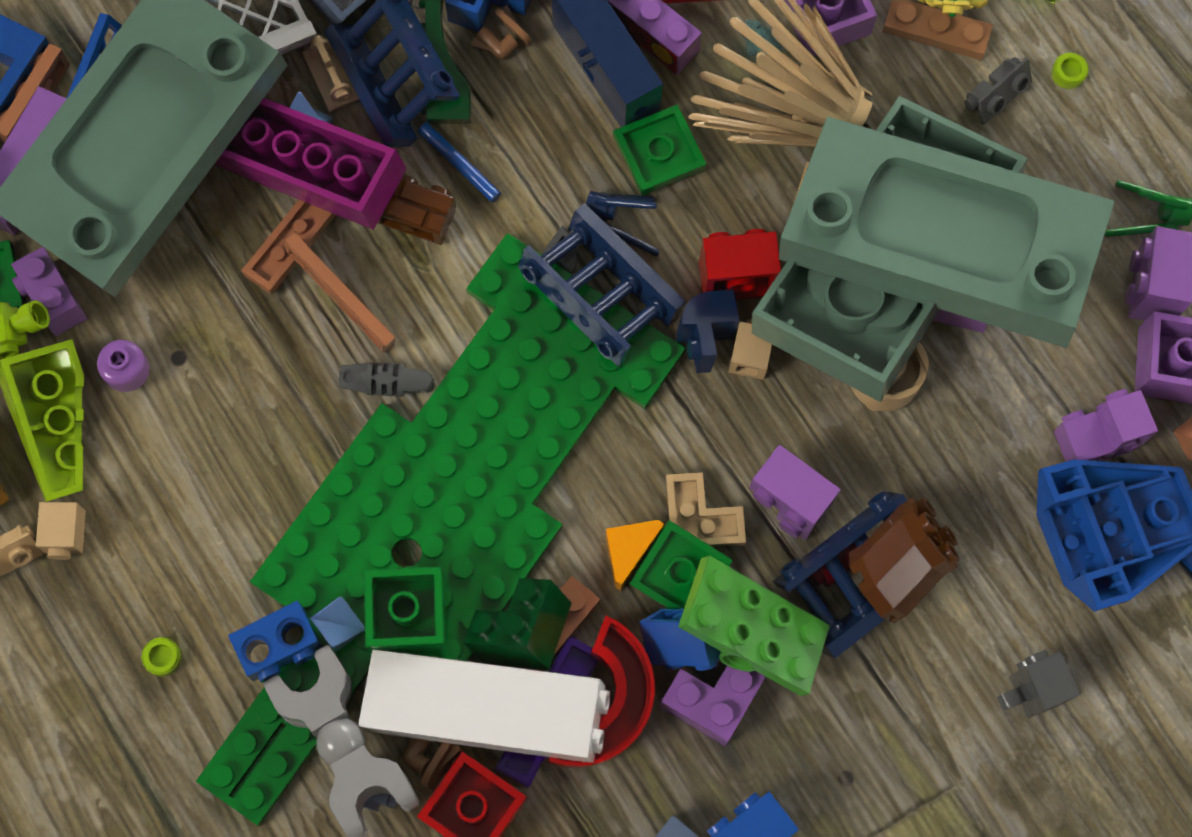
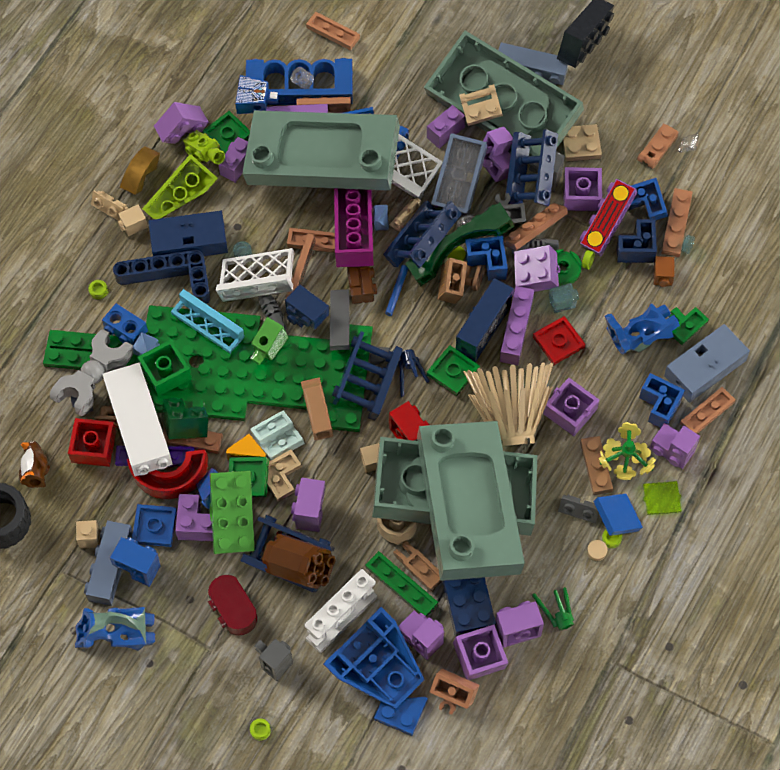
camera: 65 degrees right, 10 degrees down
medium lavender head [97,340,150,392] -> none
dark blue brick [676,290,740,373] -> none
none -> dark blue beam [113,250,210,304]
none -> blue tile [132,504,177,547]
none -> dark blue brick [148,210,228,256]
none -> medium azure fence [171,289,244,354]
none -> dark red brick [208,575,258,636]
none -> white fence [216,248,294,302]
none -> clear light blue tile [233,241,252,257]
none -> bright green torso [250,317,289,365]
none -> light aqua slope [250,410,305,461]
none -> lime tile [250,719,271,741]
none -> dark blue brick [285,285,330,330]
none -> medium nougat piece [301,377,333,440]
none -> white fence [305,569,377,654]
none -> dark grey tile [330,289,350,350]
none -> green plate [365,551,438,617]
none -> medium nougat hinge [393,541,442,592]
none -> medium nougat brick [438,258,467,304]
none -> dark blue brick [442,577,496,638]
none -> lime tile [447,246,466,261]
none -> tan tile [587,540,608,561]
none -> blue tile [593,494,643,536]

